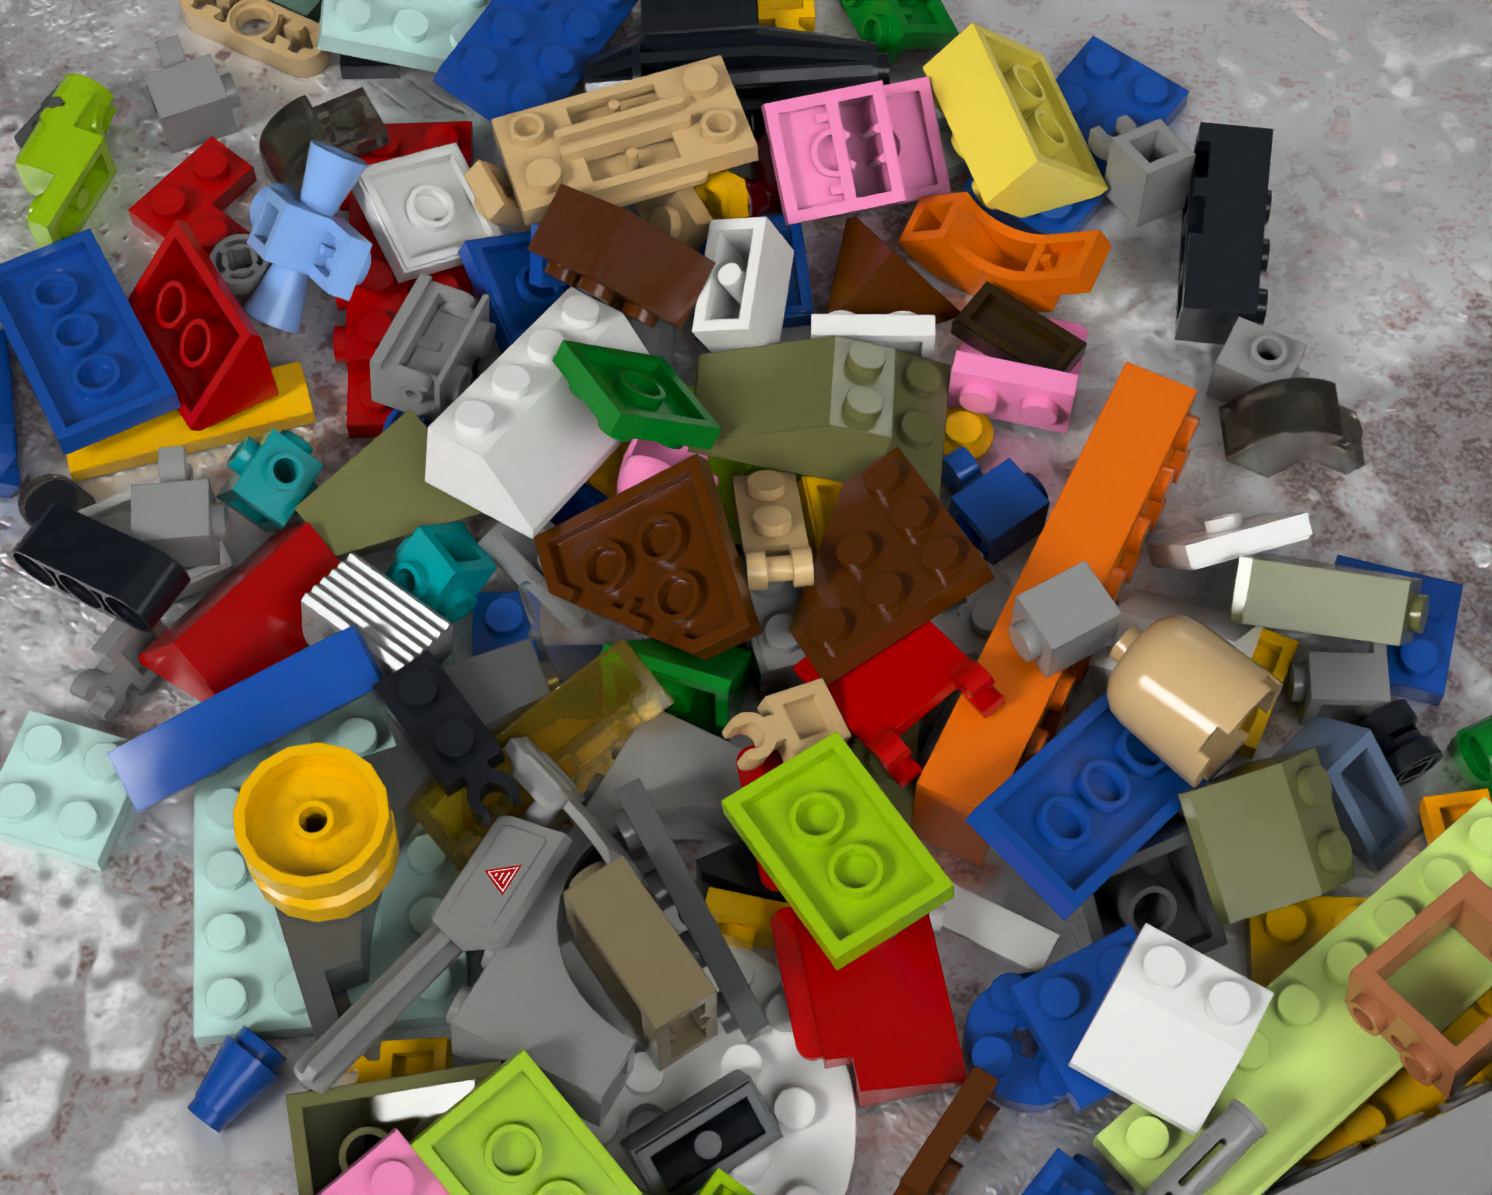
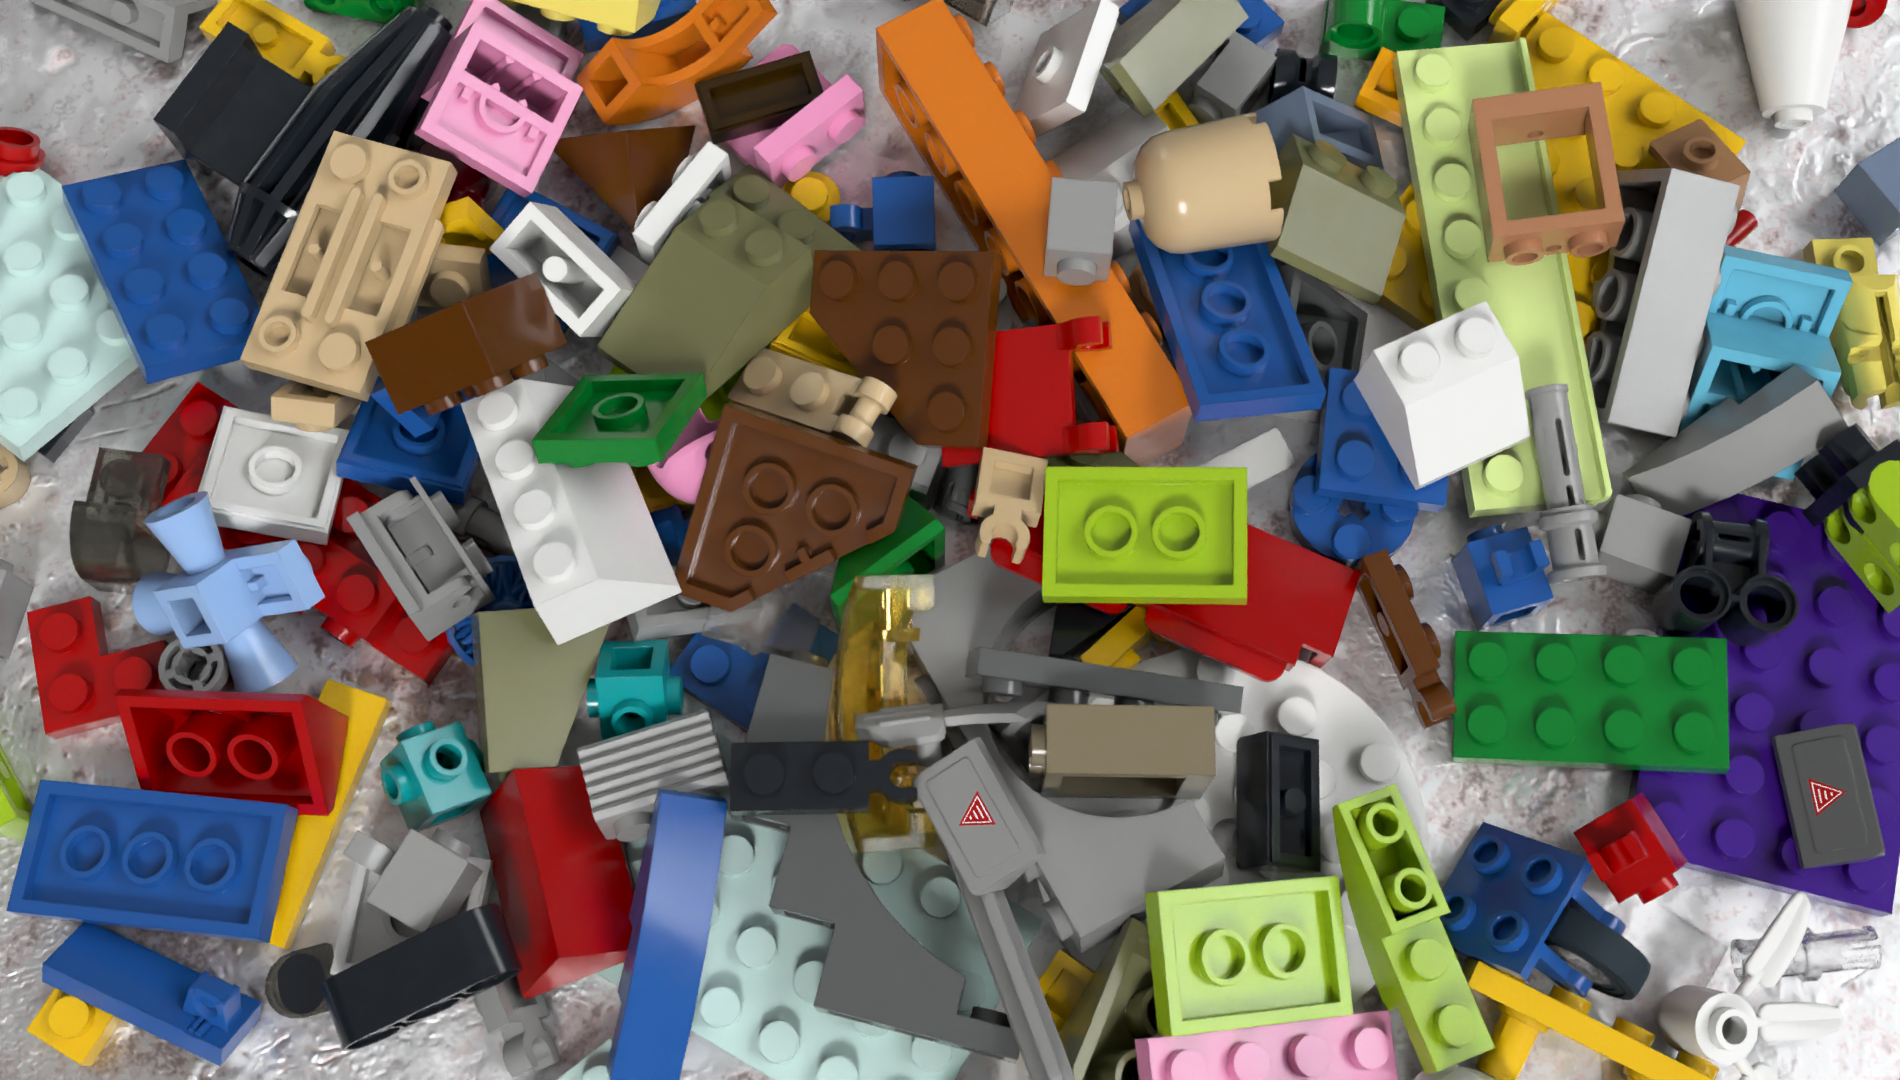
camera: 55 degrees left, 10 degrees up
yellow wheel [233,742,400,922] -> none

